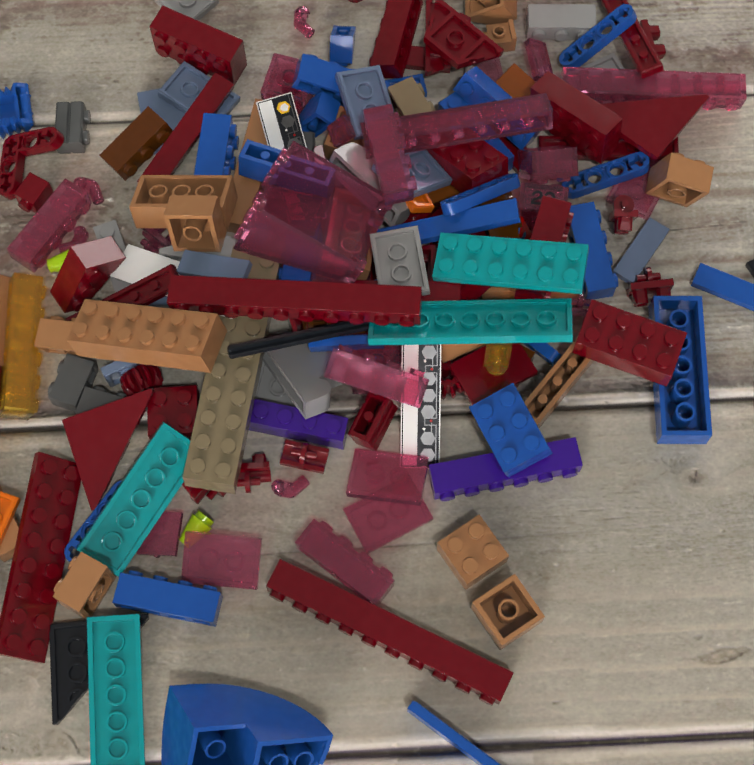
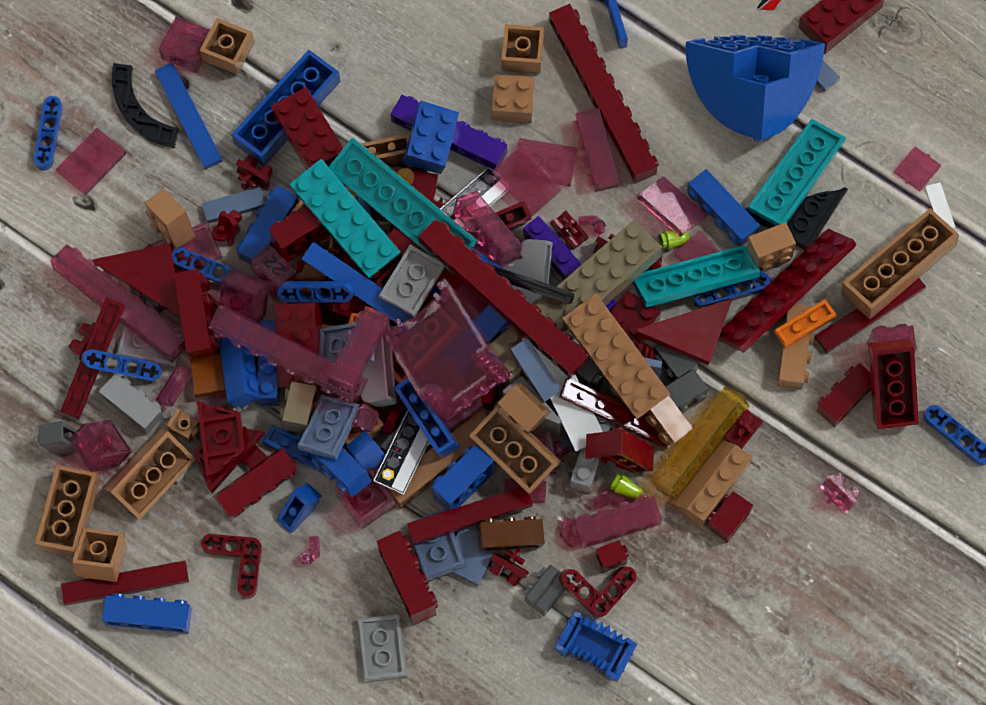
camera: 140 degrees left, 0 degrees up
none -> dark red hips [489,548,529,586]

